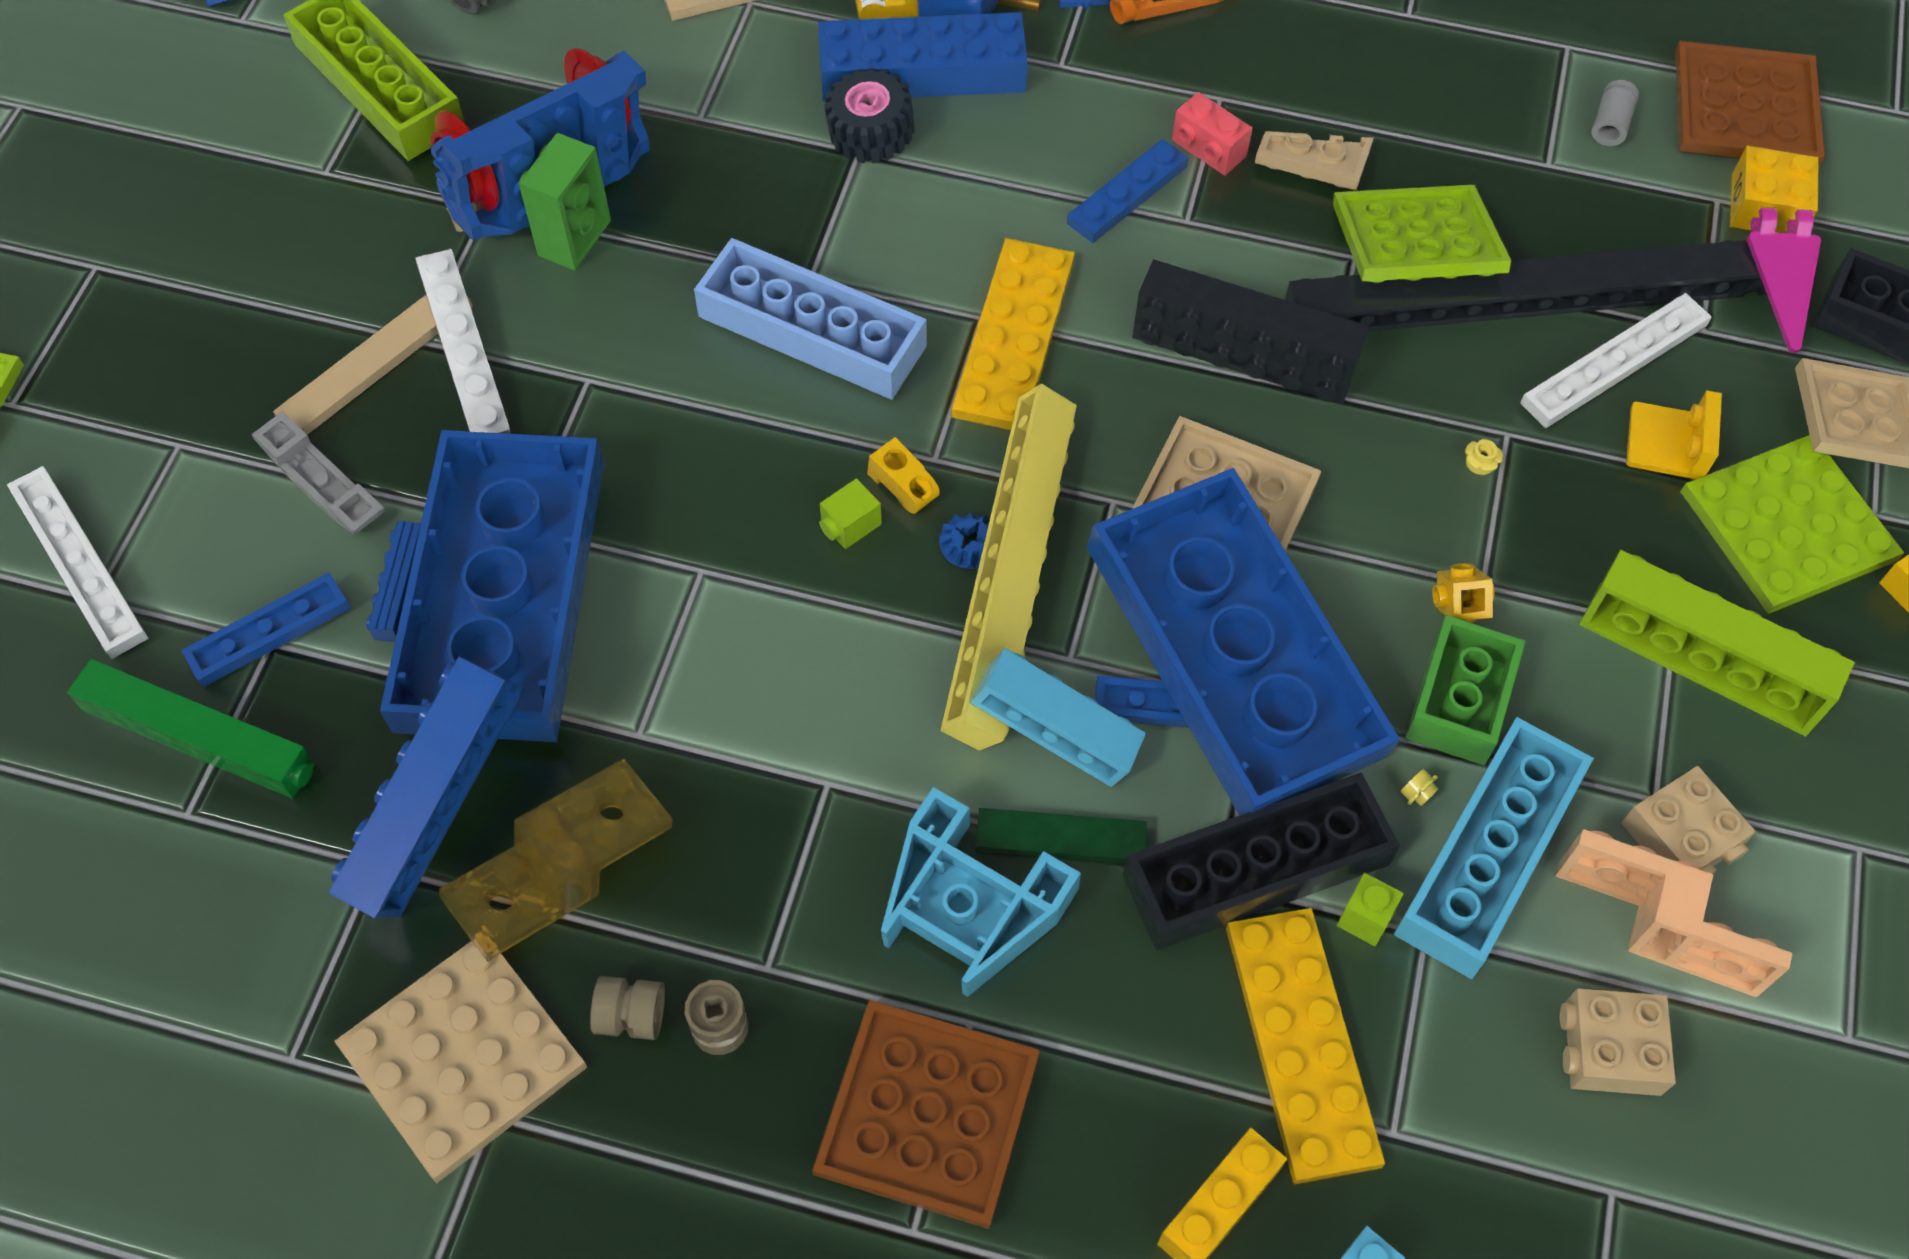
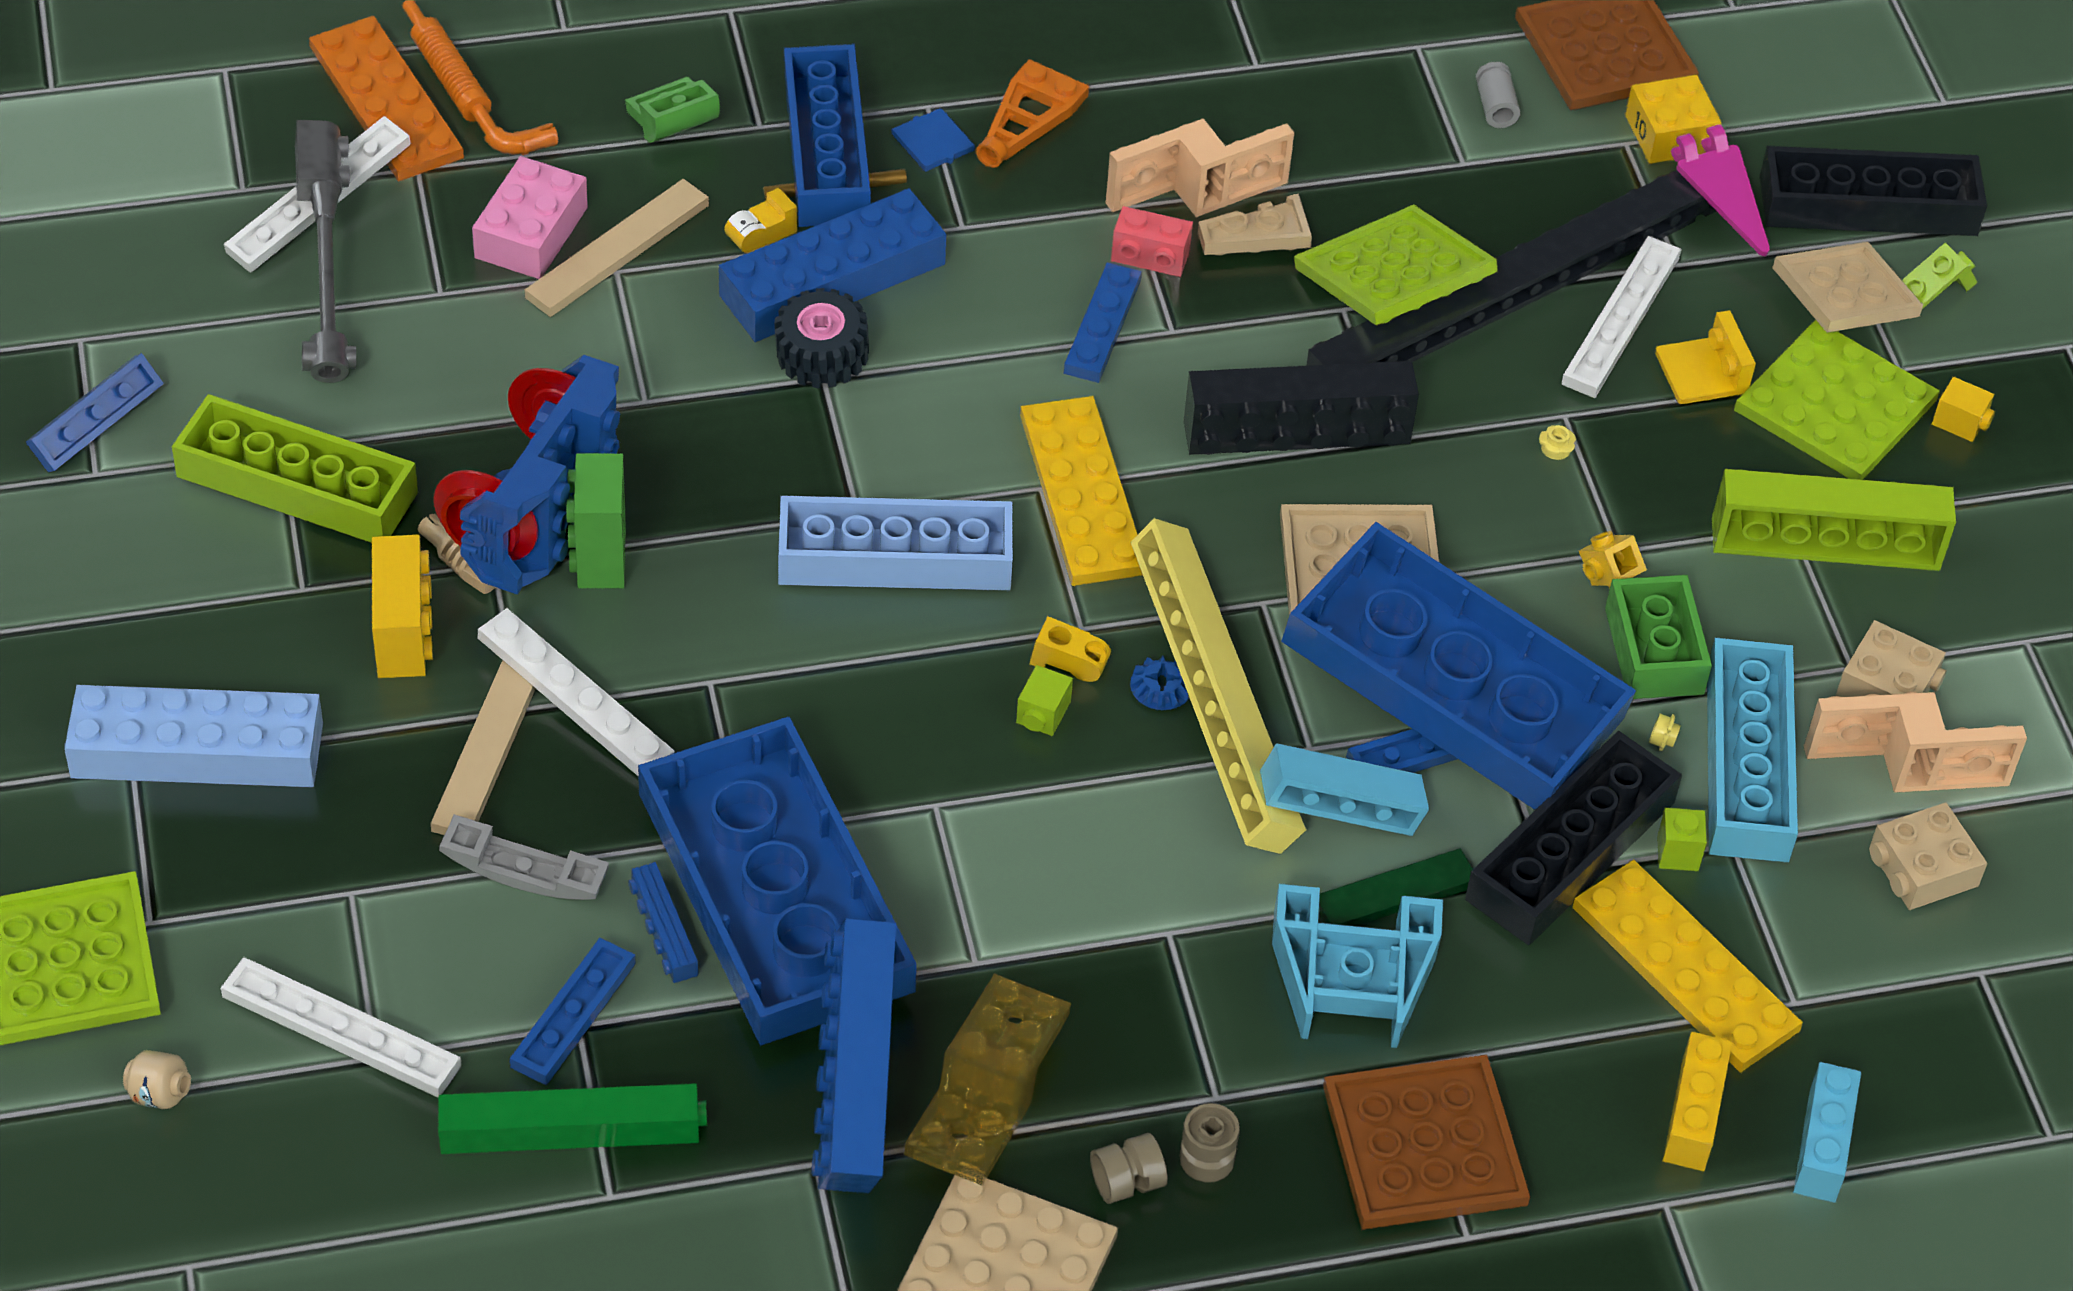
camera: 30 degrees left, 10 degrees down
none -> light blue brick [64,685,323,787]
none -> yellow brick [372,535,433,678]
none -> light nougat bracket [1106,119,1294,217]

